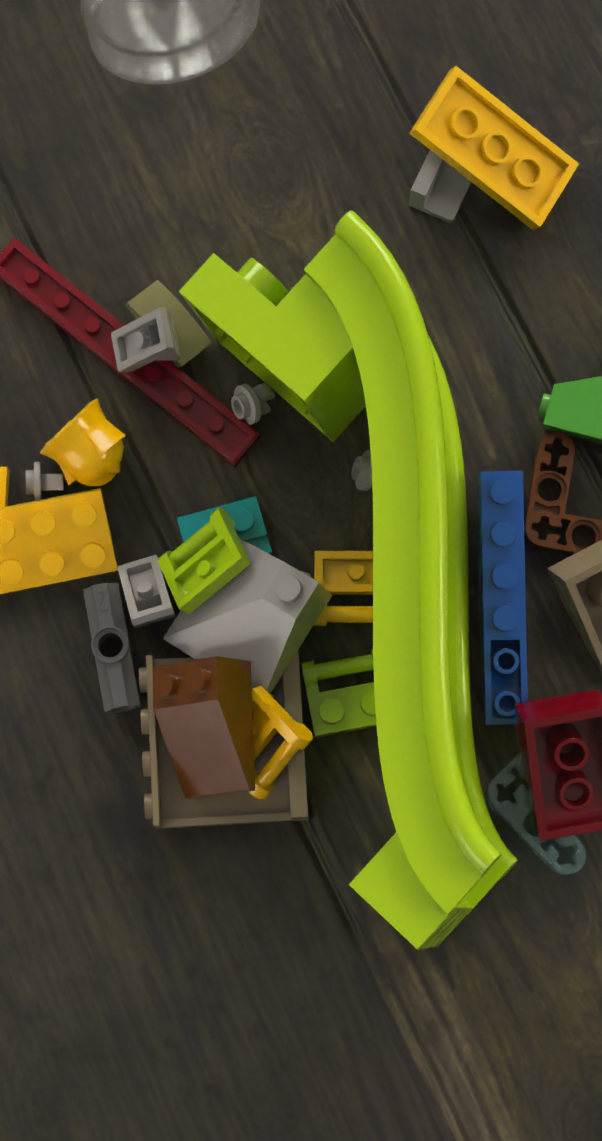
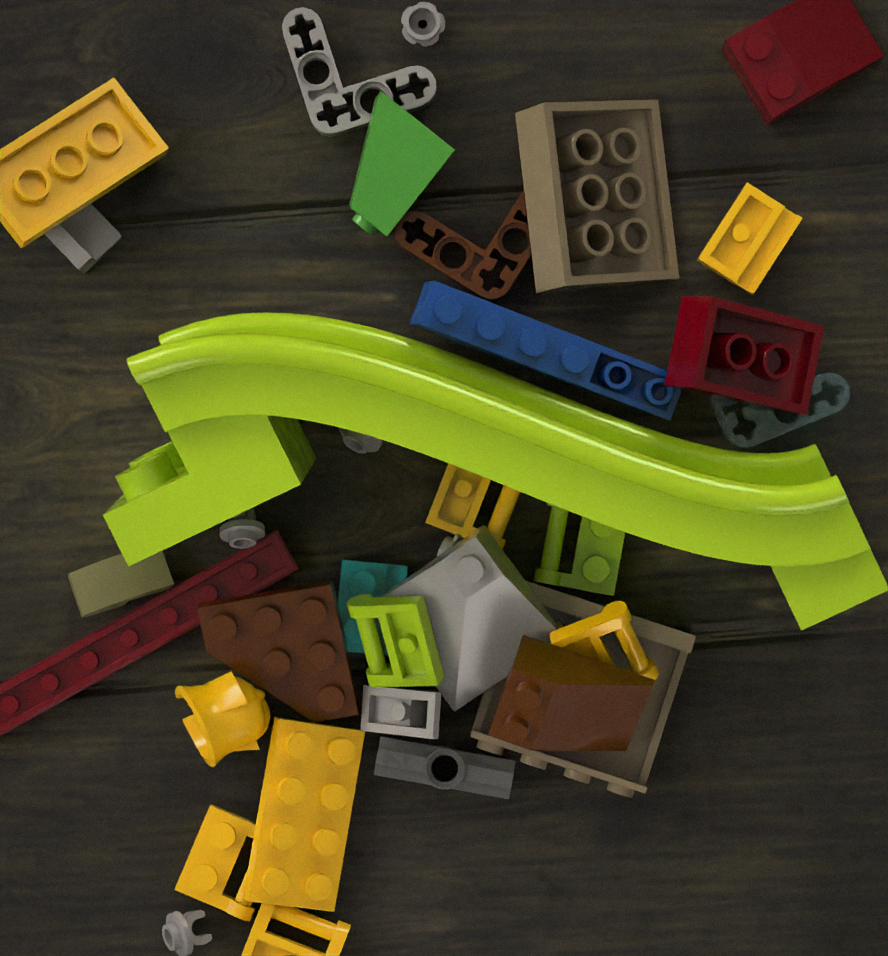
camera: 65 degrees left, 10 degrees up
light grey plate [26,462,64,501] -> none
light grey slope [111,307,181,372] -> none
none -> reddish brown plate [197,580,360,722]

